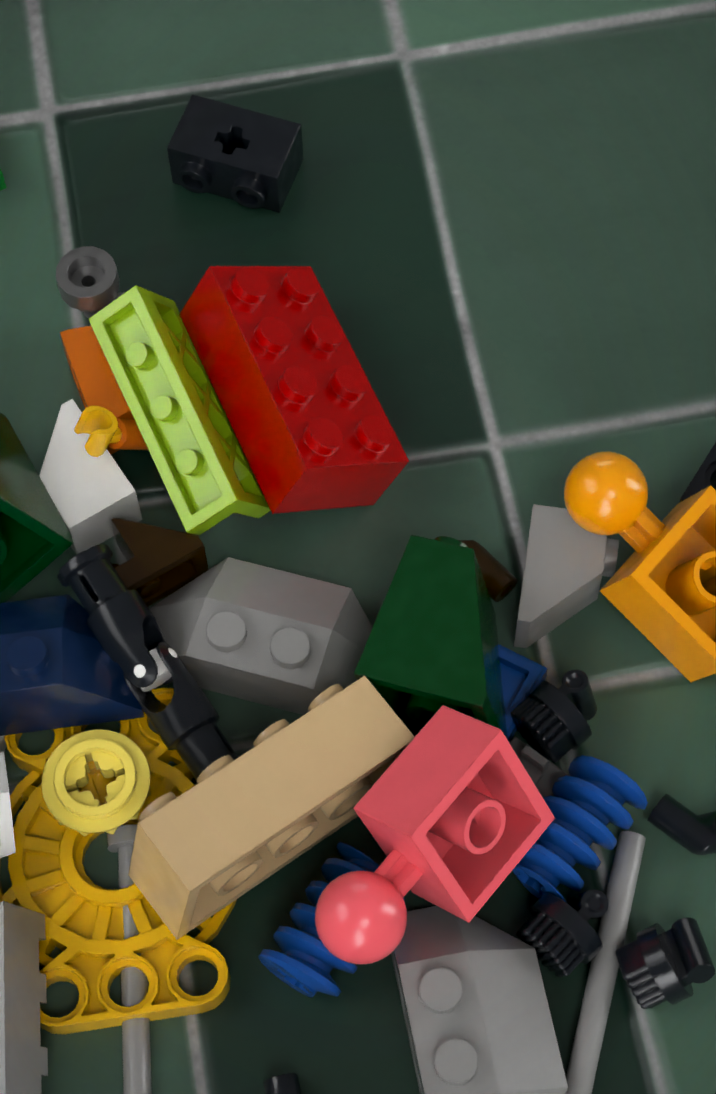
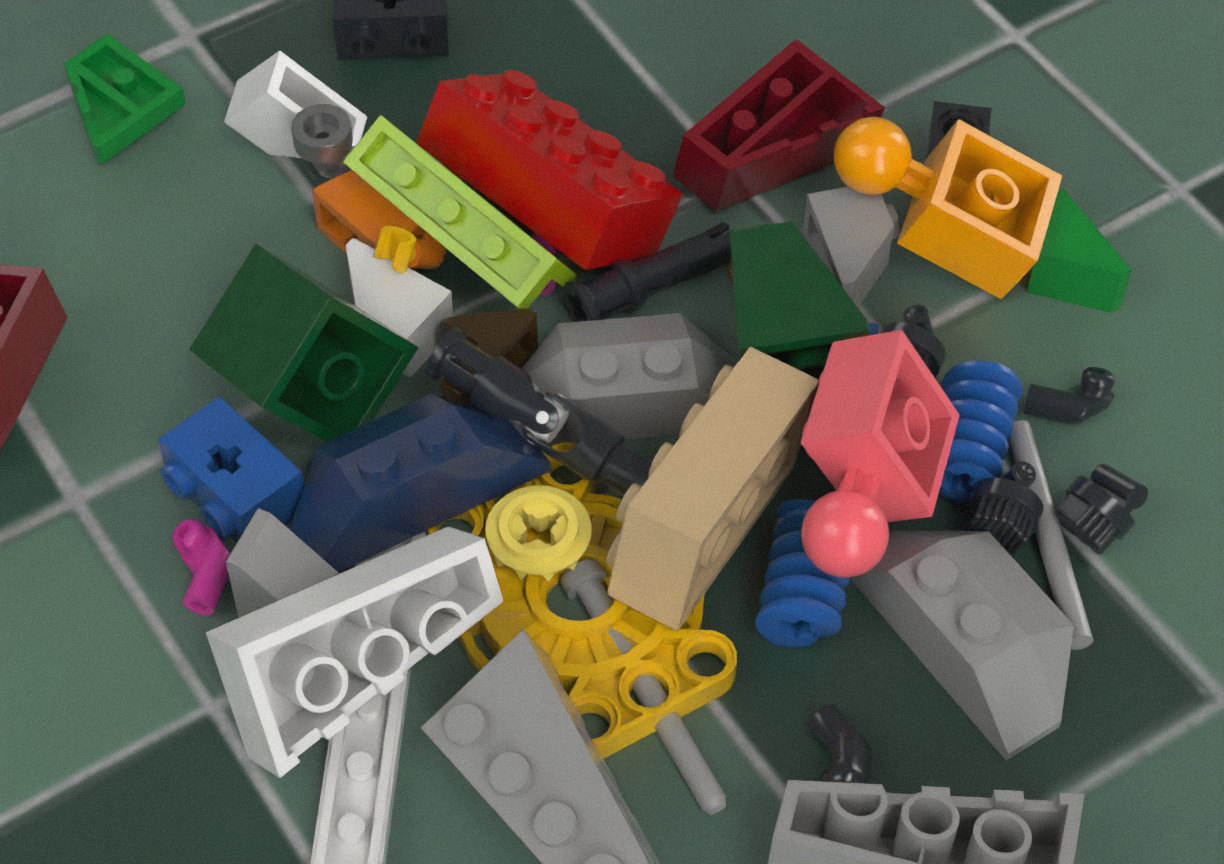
camera: 25 degrees left, 10 degrees down
none -> white slope [224,51,367,158]
none -> black pin [563,222,733,322]
none -> dark red wedge [673,39,885,212]

